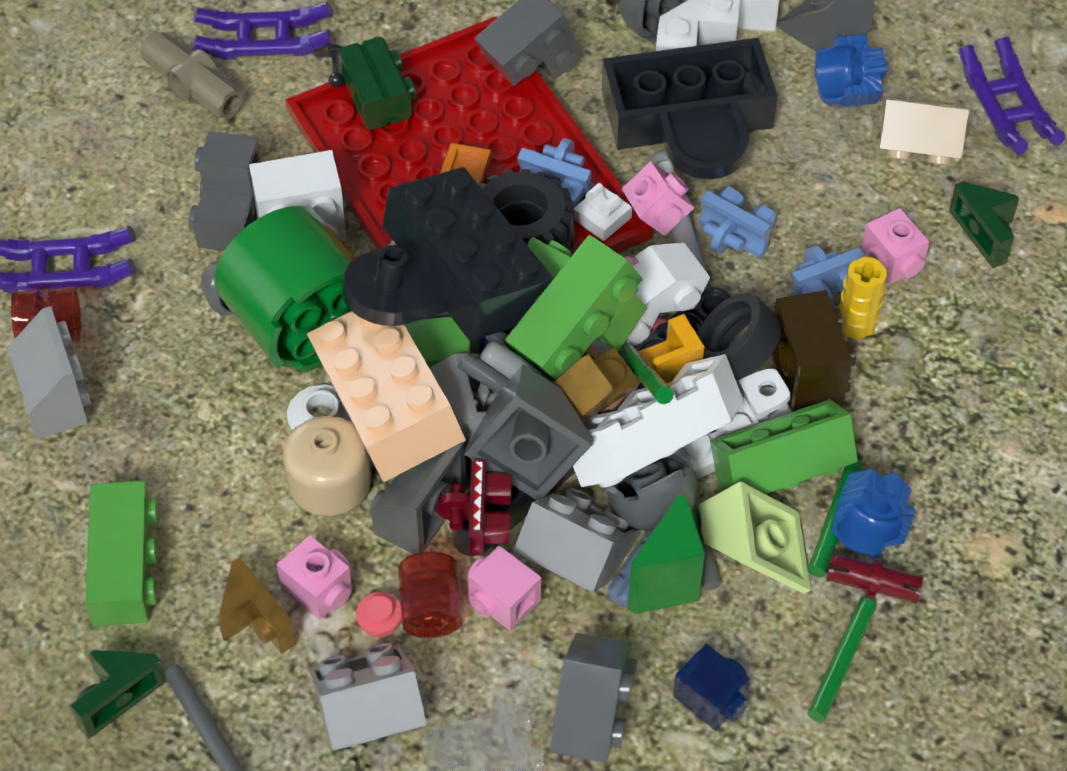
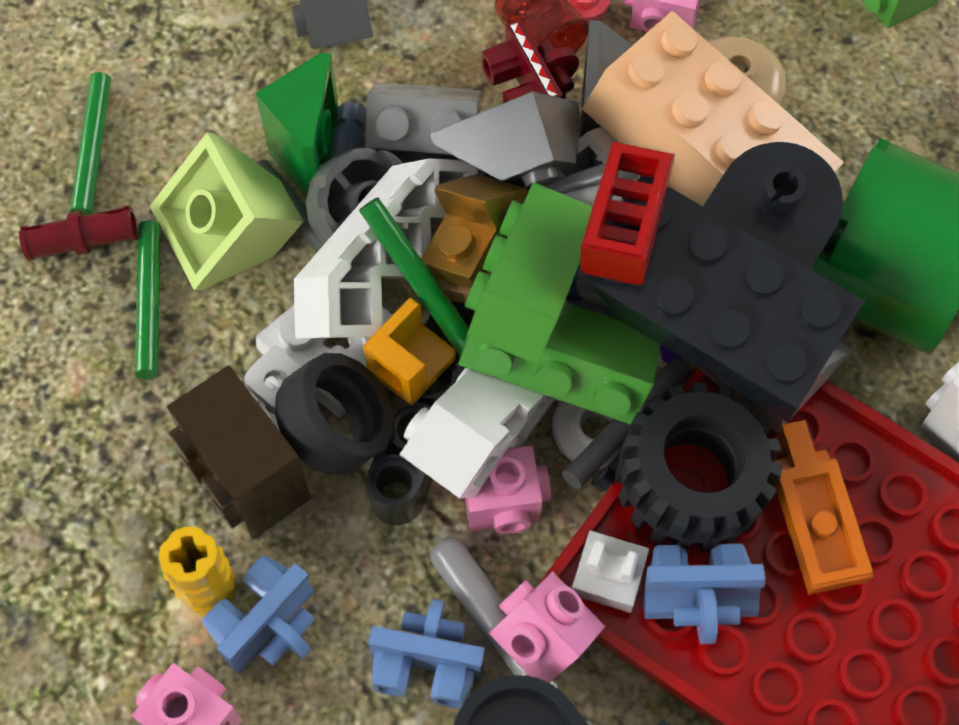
camera: 155 degrees right, 10 degrees up
bright pink brick [468,545,541,631] -> none
clear blue brick [673,643,751,731] -> none
bright green brick [710,399,858,494] -> none
blue hair [831,469,916,559] -> none
none -> red slope [580,141,675,285]

